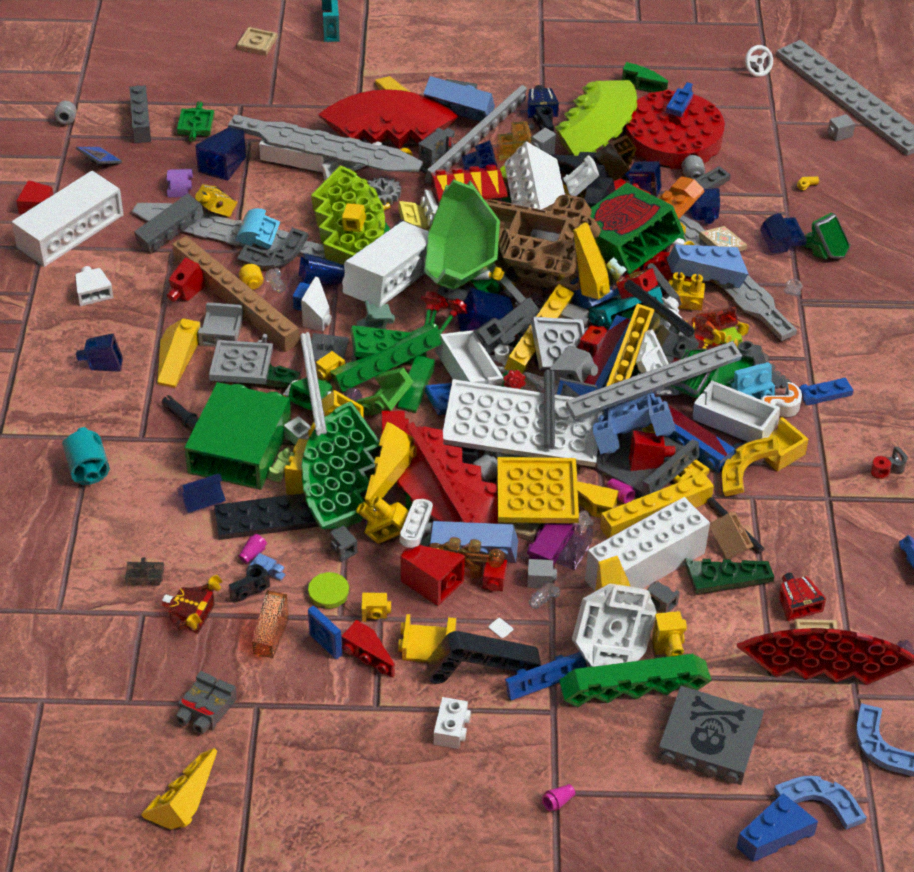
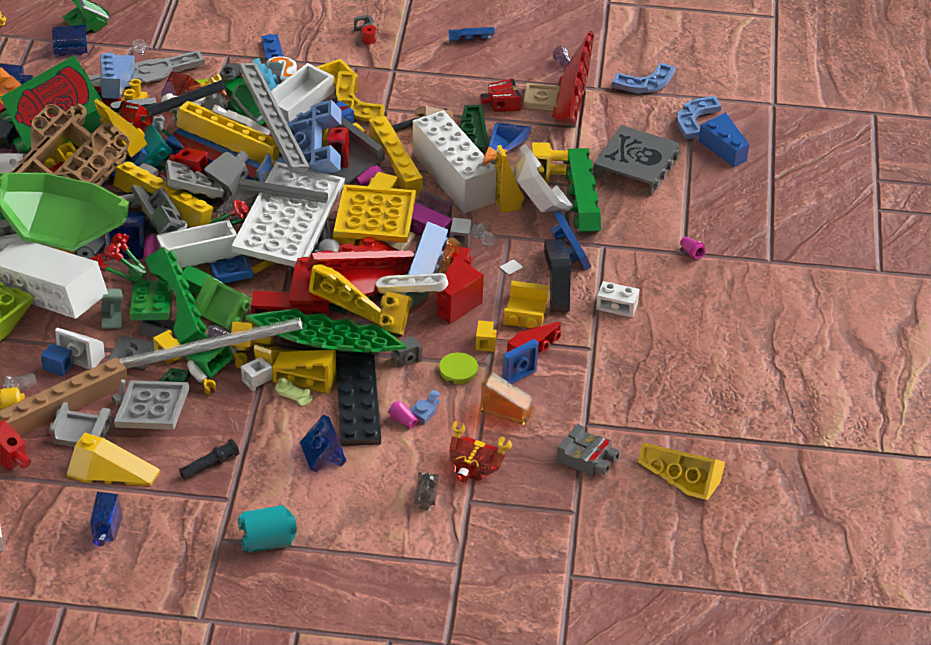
camera: 85 degrees left, 5 degrees down
green brick [184,382,291,490] -> none
black plate [229,564,270,603] -> none
clear blue cone [299,253,345,286] -> none
none -> blue plate [483,122,532,166]

